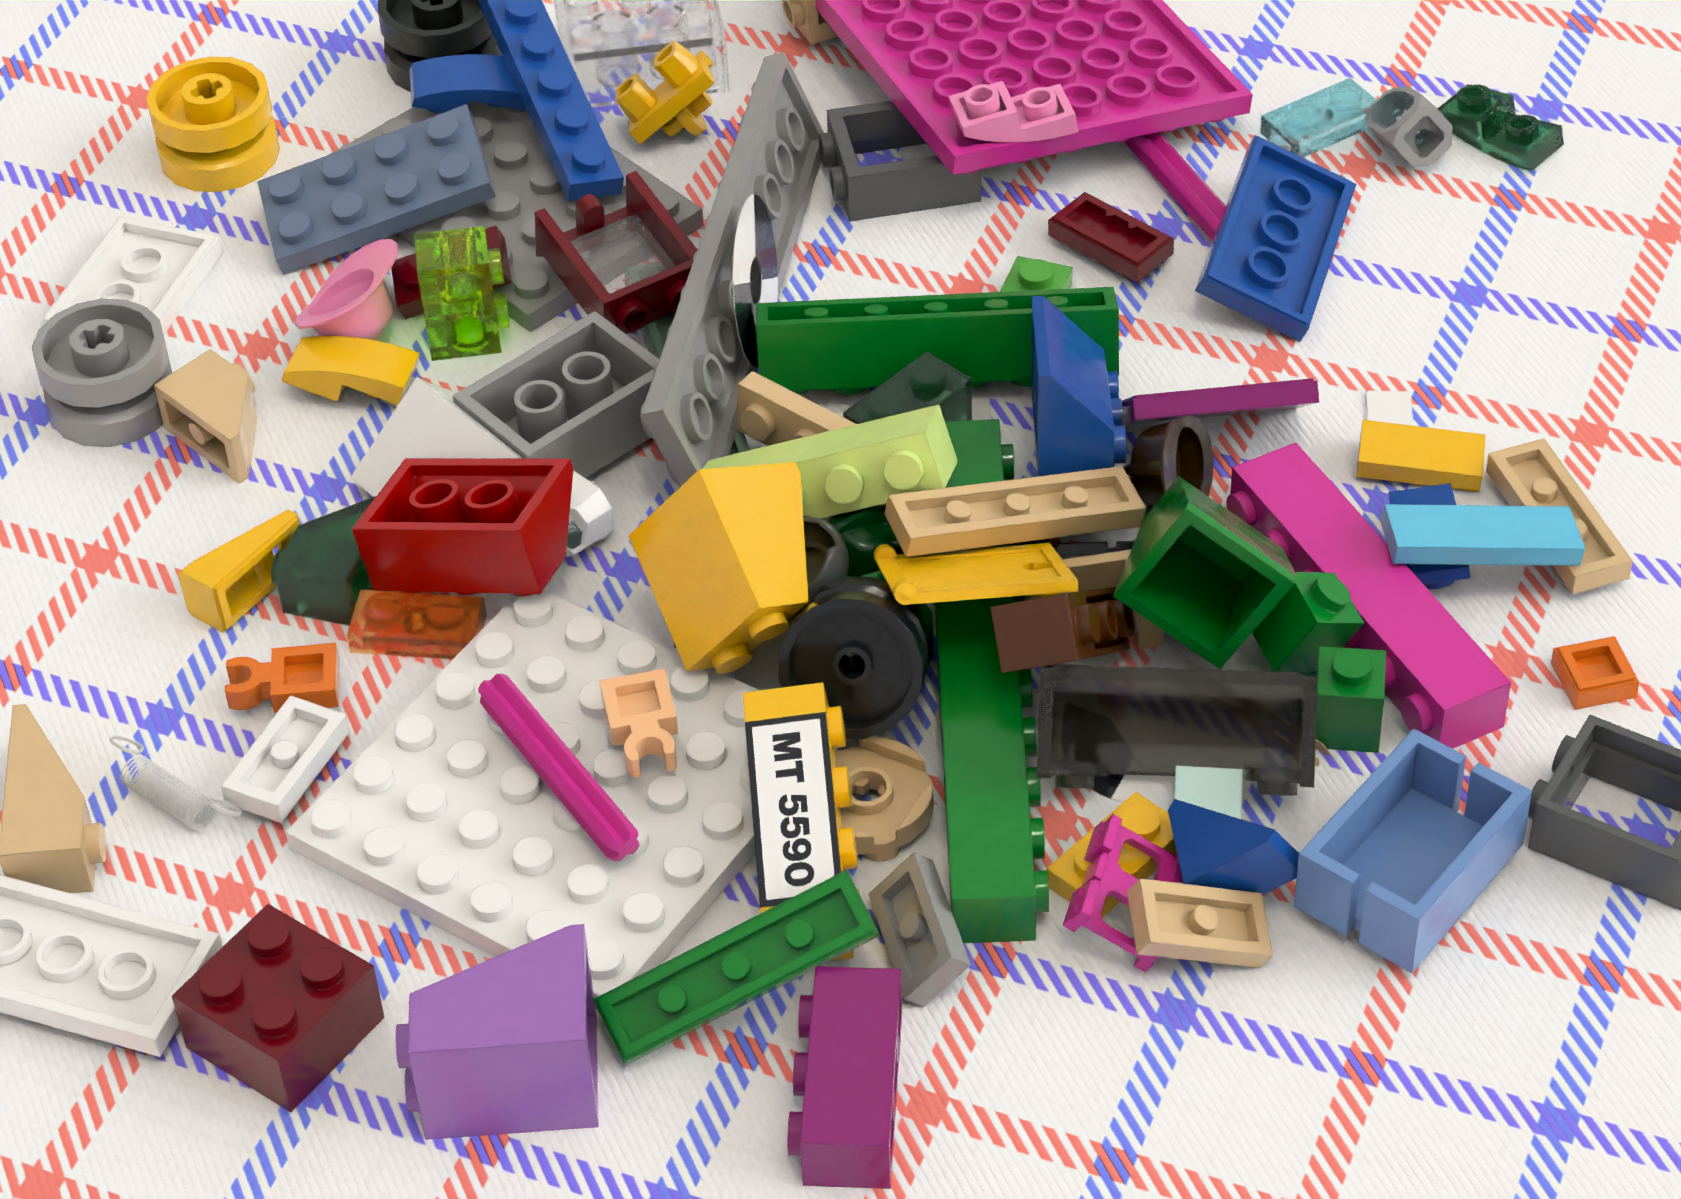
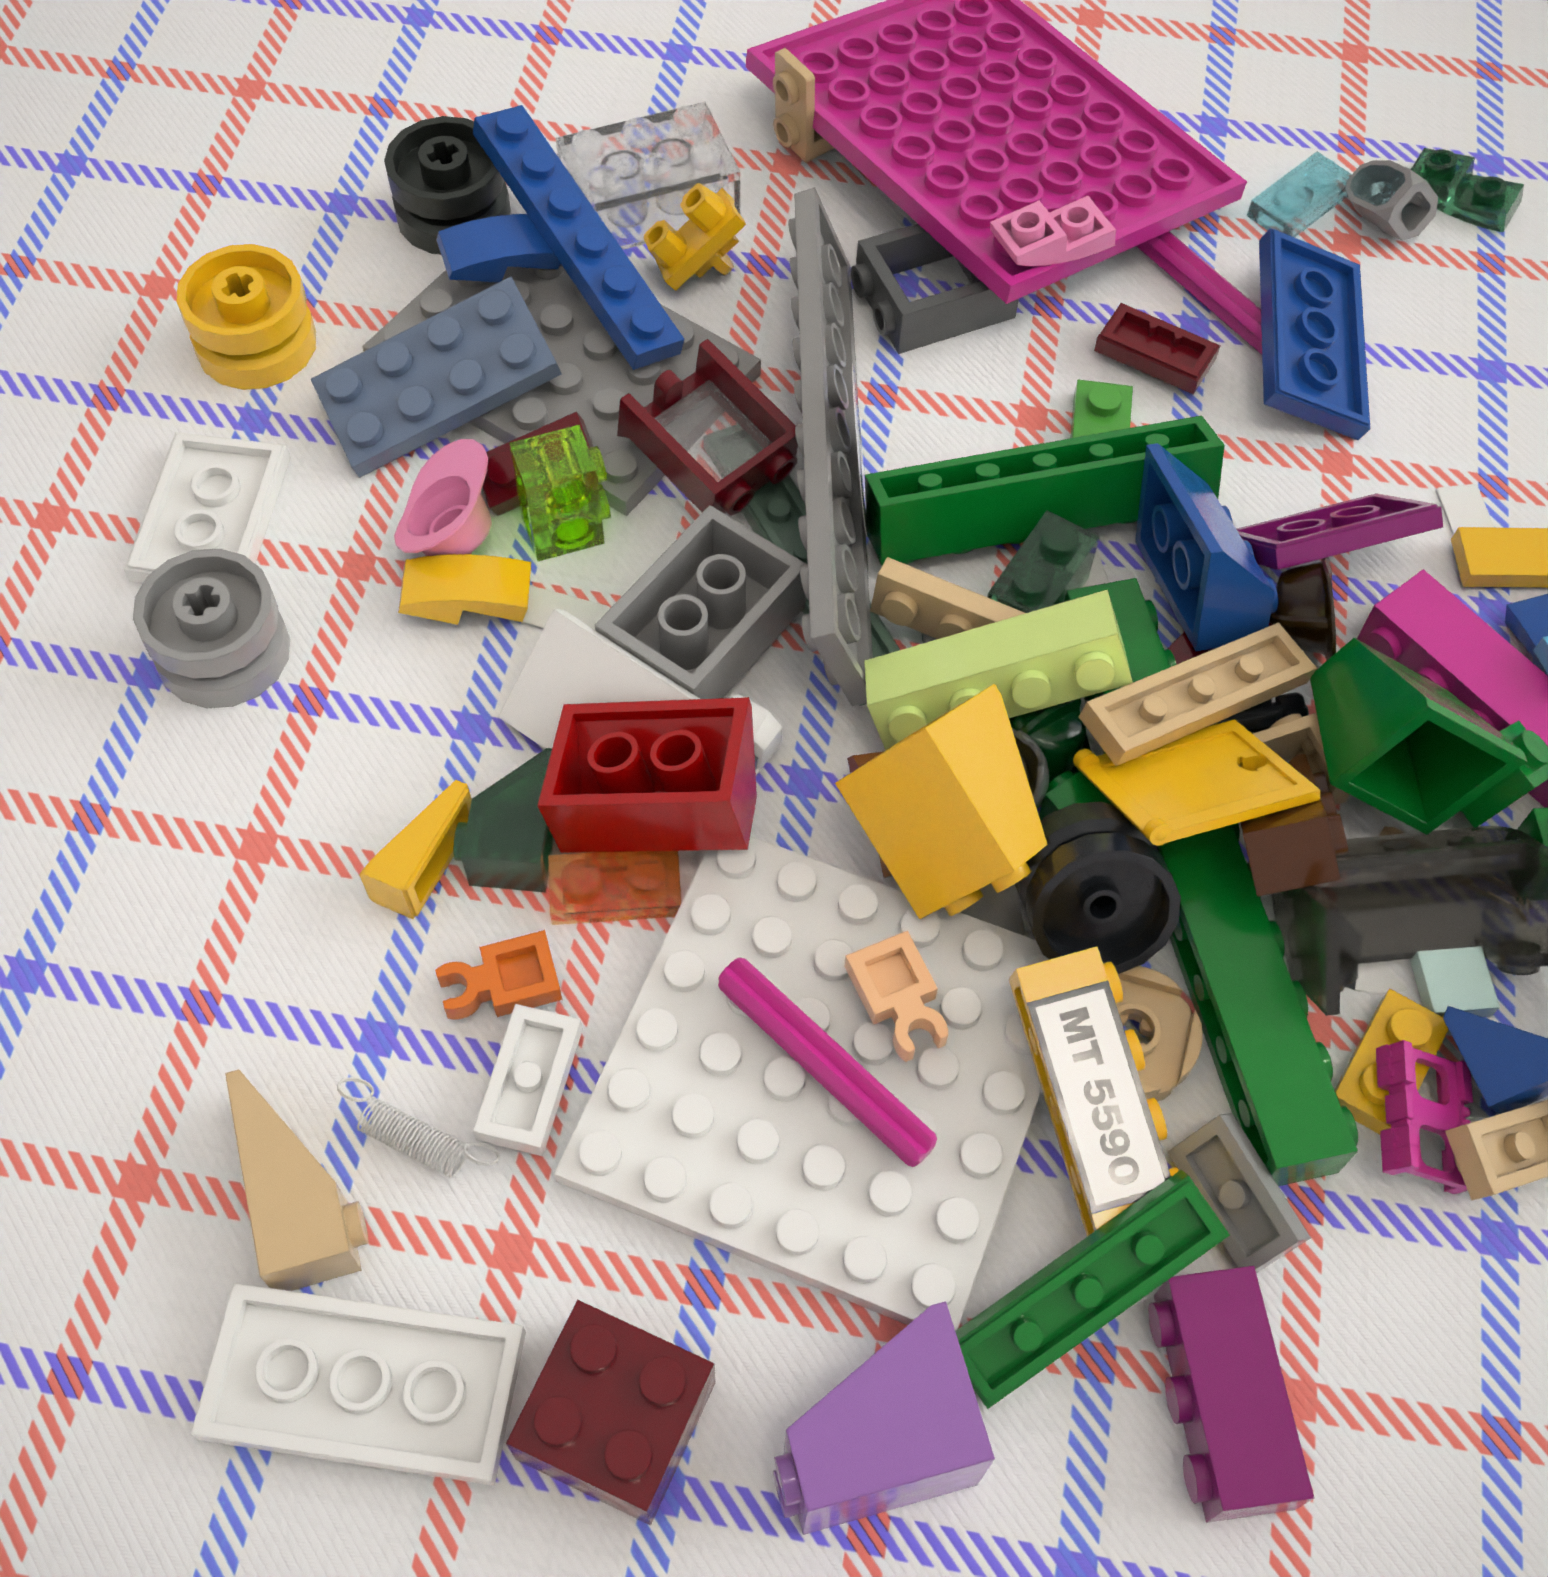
camera: 15 degrees left, 15 degrees up
tan slope [154,349,257,484] -> none

